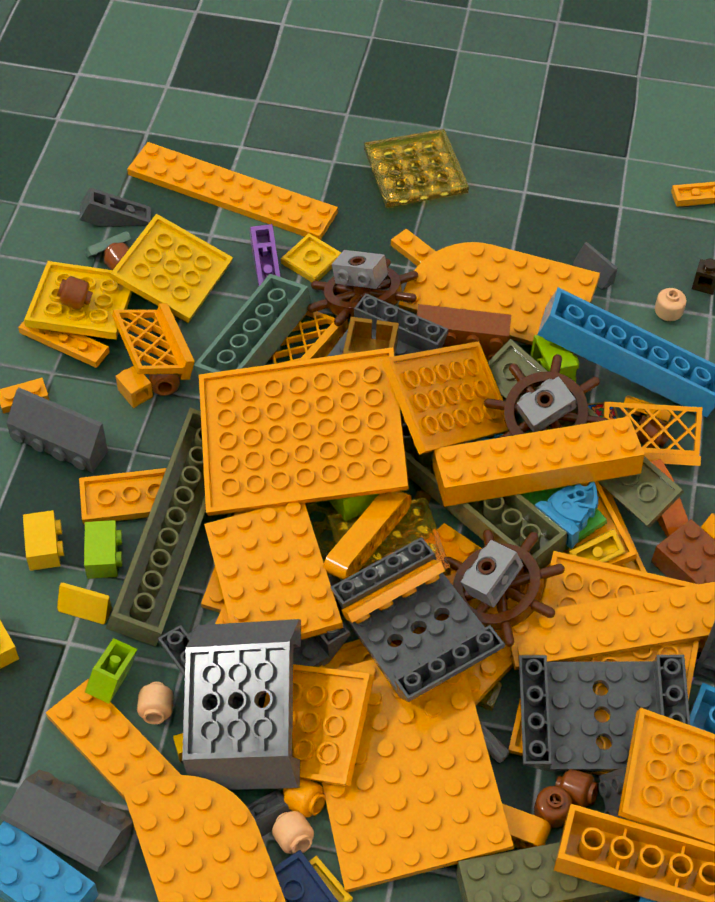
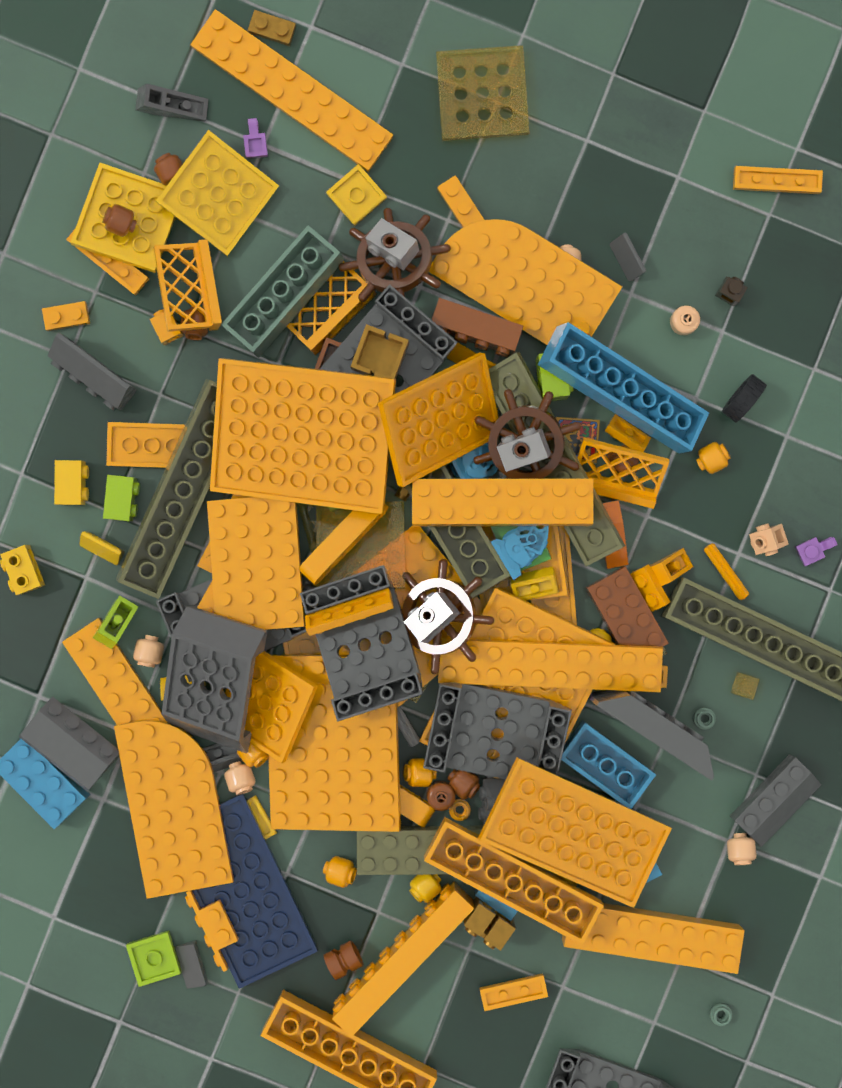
camera: 10 degrees right, 35 degrees up
sand green tile [84,231,131,257] -> none
medium lavender slope [249,224,280,286] -> none
none -> medium lavender plate [243,118,268,159]
none -> pearl gold plate [248,10,296,47]
none -> light orange head [403,759,437,787]

